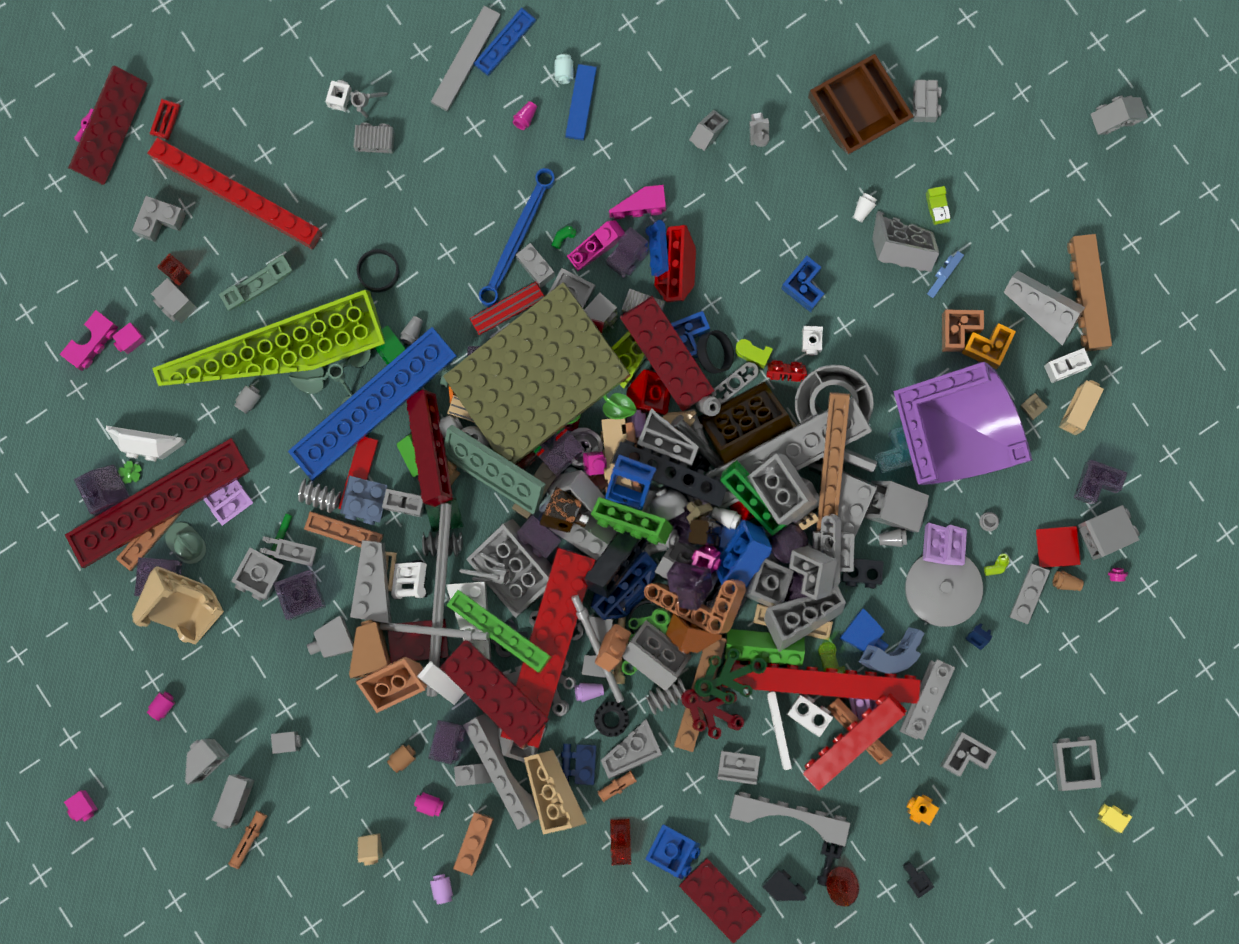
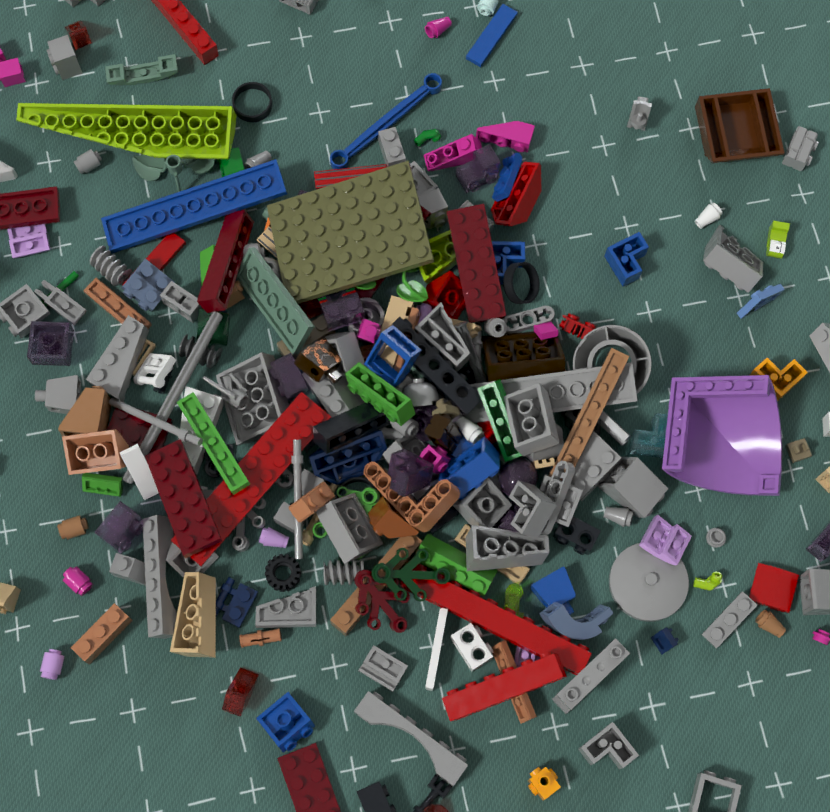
camera: 15 degrees right, 10 degrees down
light grey slope [689,110,729,151] -> none
lime leg [735,339,773,369] -> none
white brick [802,326,823,355] -> none
nougat brick [942,310,984,352] -> none
none -> bright green plate [82,473,123,497]
none -> dark pink tile [534,322,558,340]

